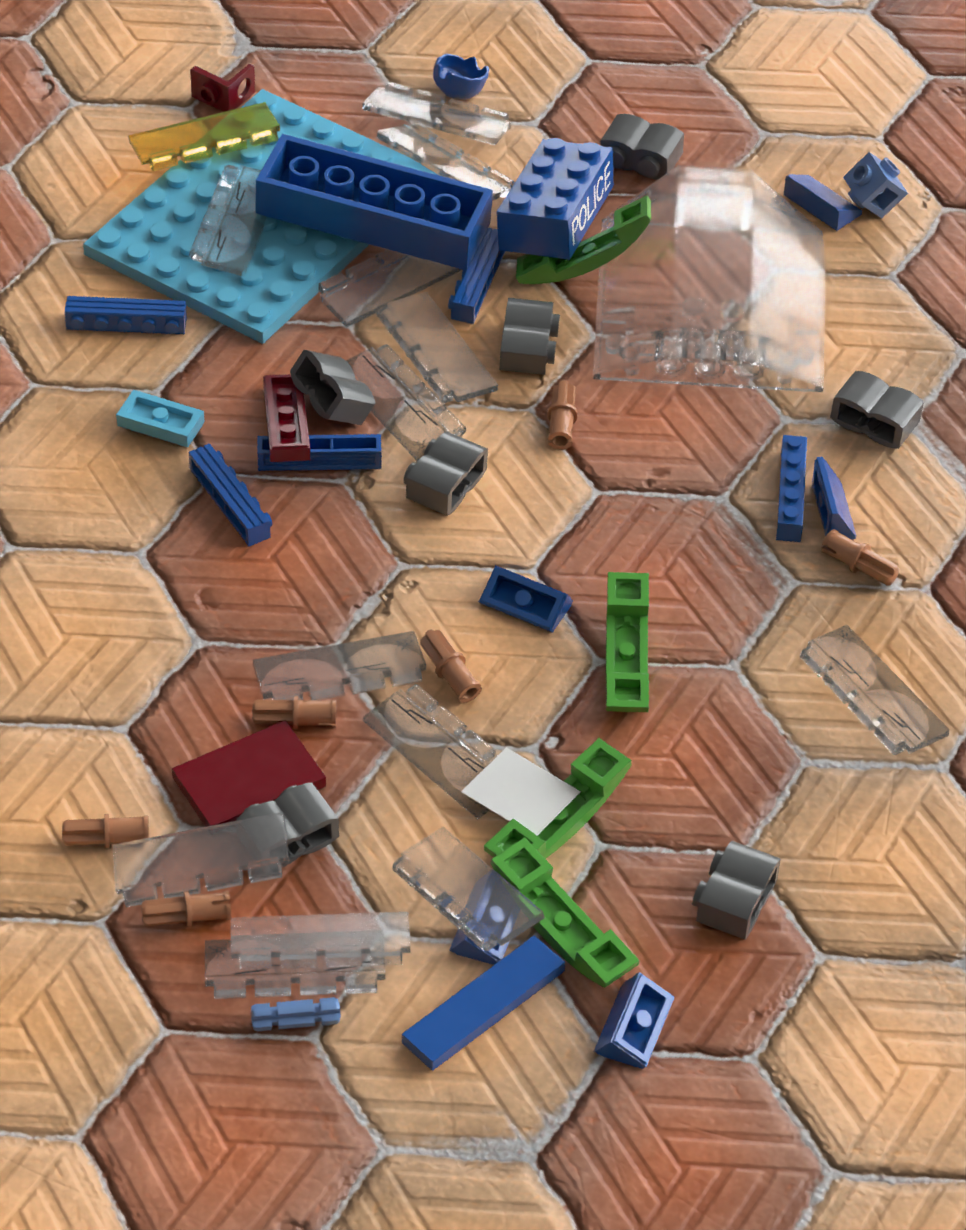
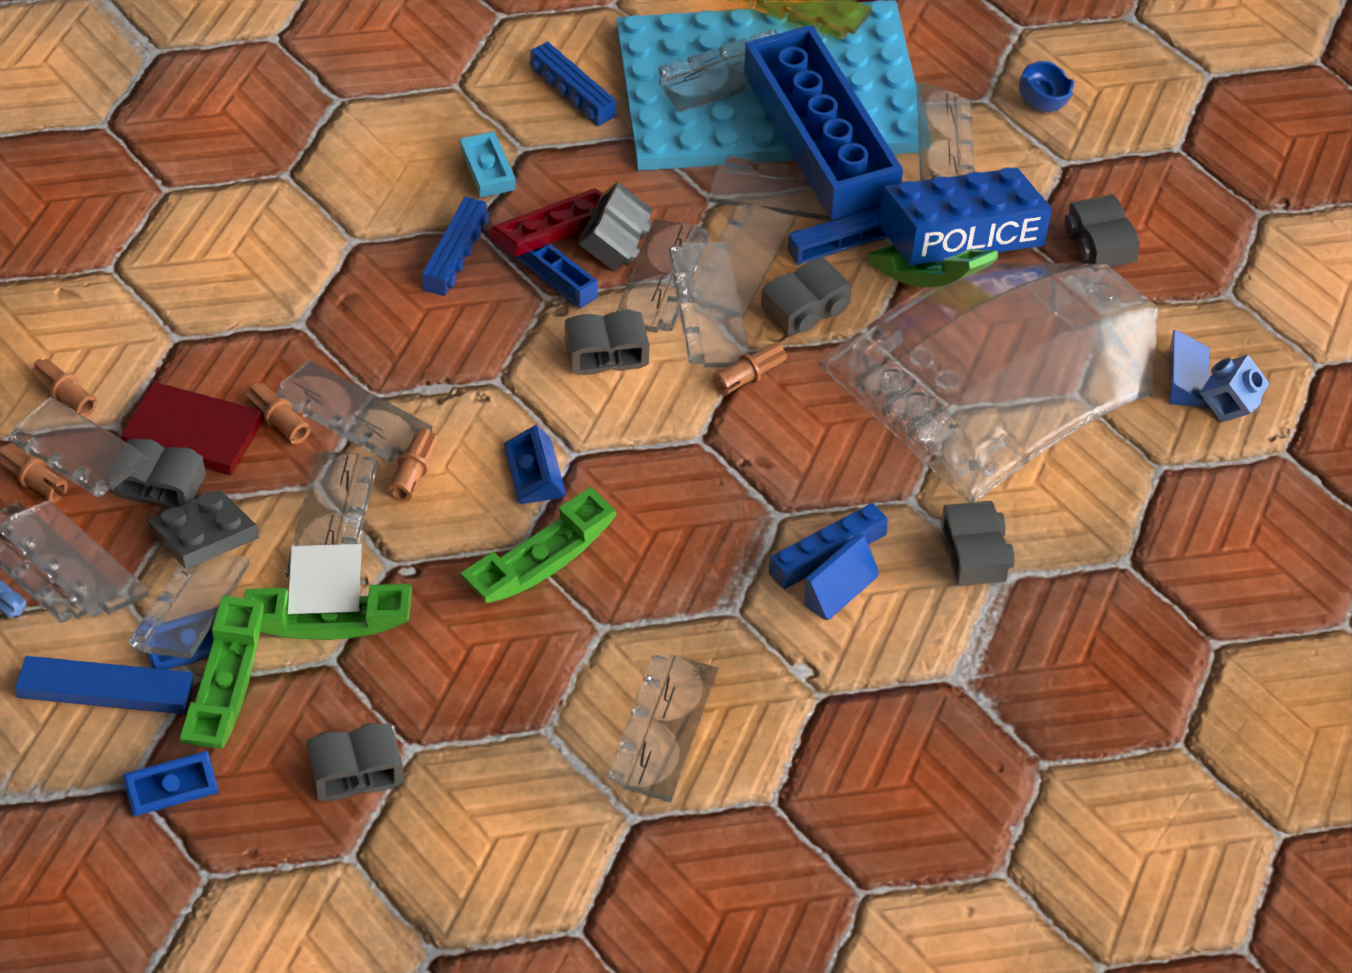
camera: 50 degrees right, 0 degrees up
clear windscreen [362,82,511,145] -> none
nougat axle [821,529,900,586] -> none
none -> dark grey plate [147,489,259,570]
none -> clear windscreen [669,242,749,368]

